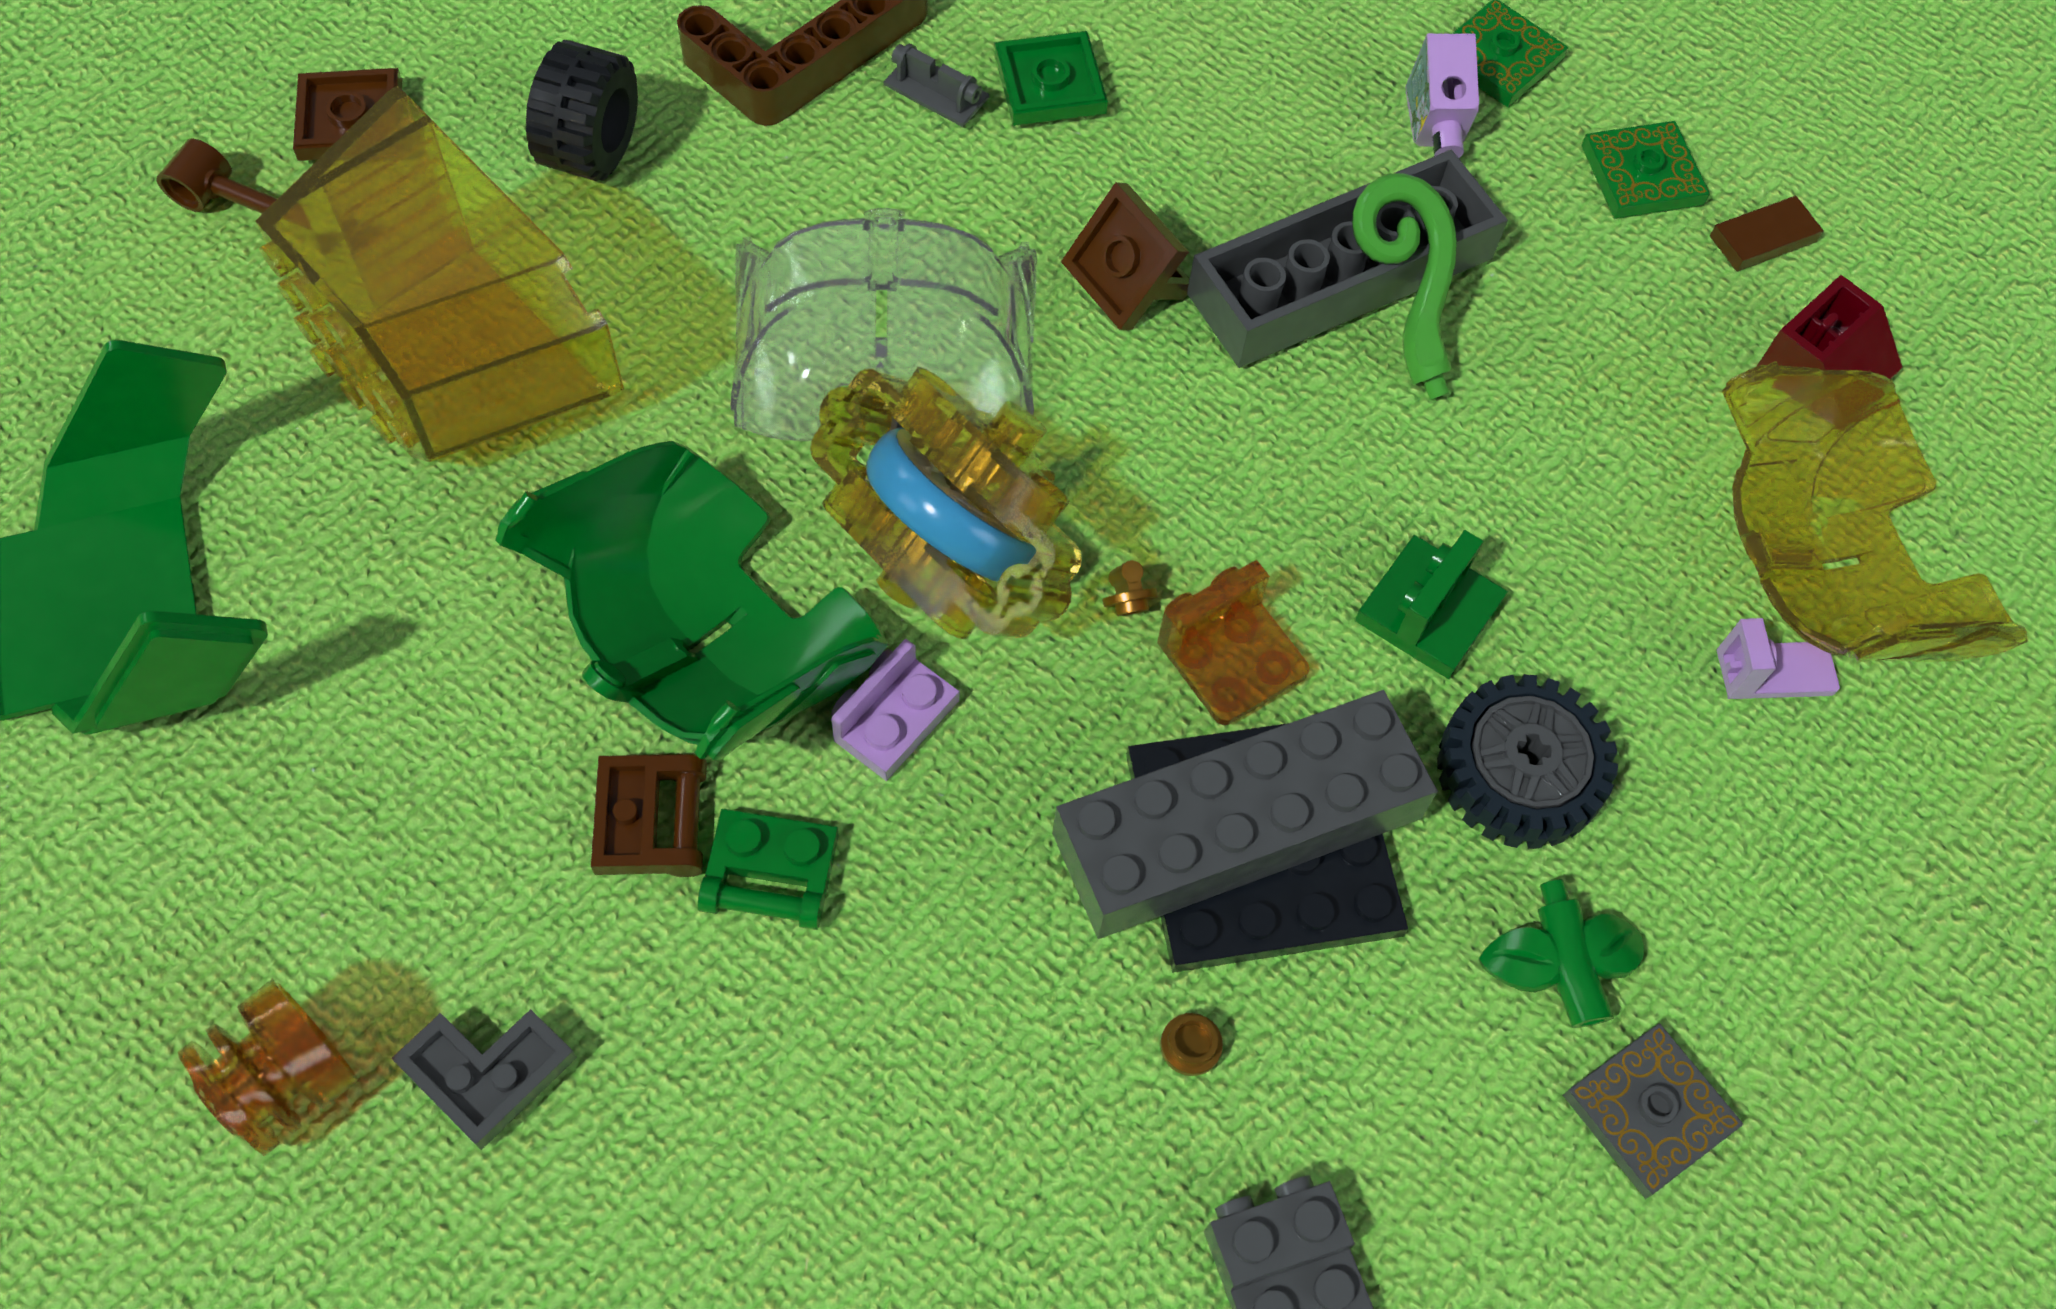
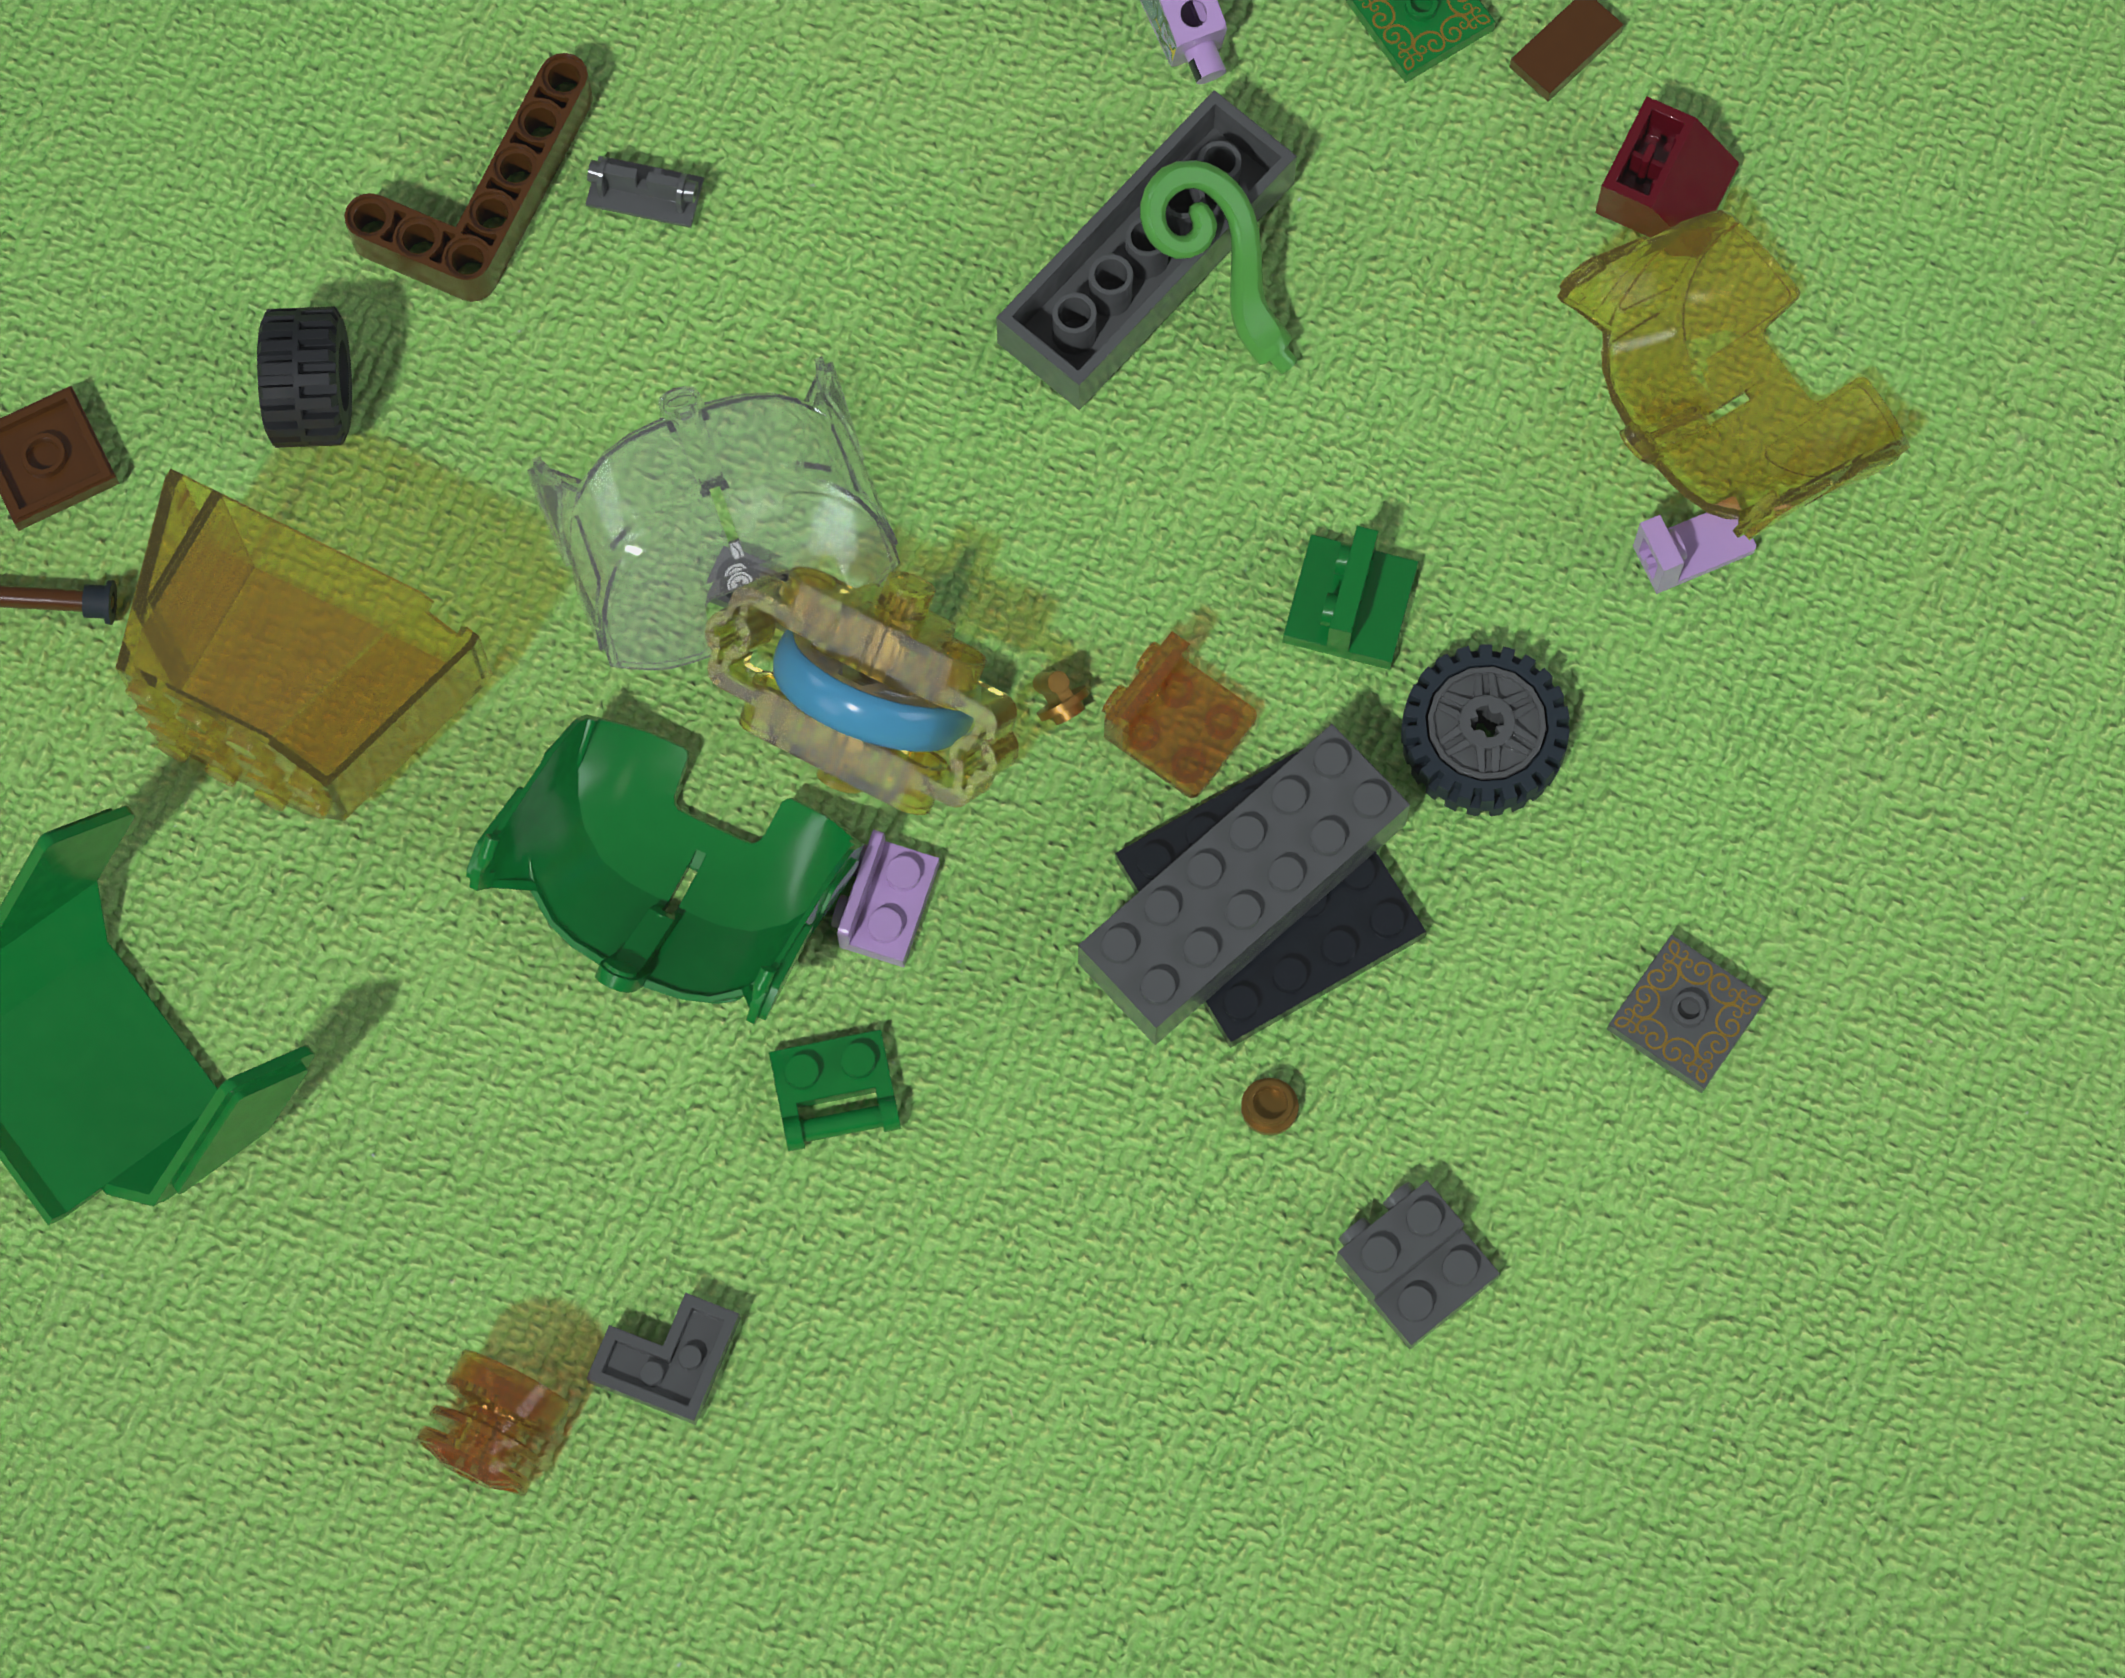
camera: 15 degrees left, 10 degrees up
reddish brown plate [591,754,707,877] -> none
green plate [994,31,1108,126] -> none
reddish brown bracket [1061,182,1190,330] -> none
green plant [1478,879,1644,1028] -> none

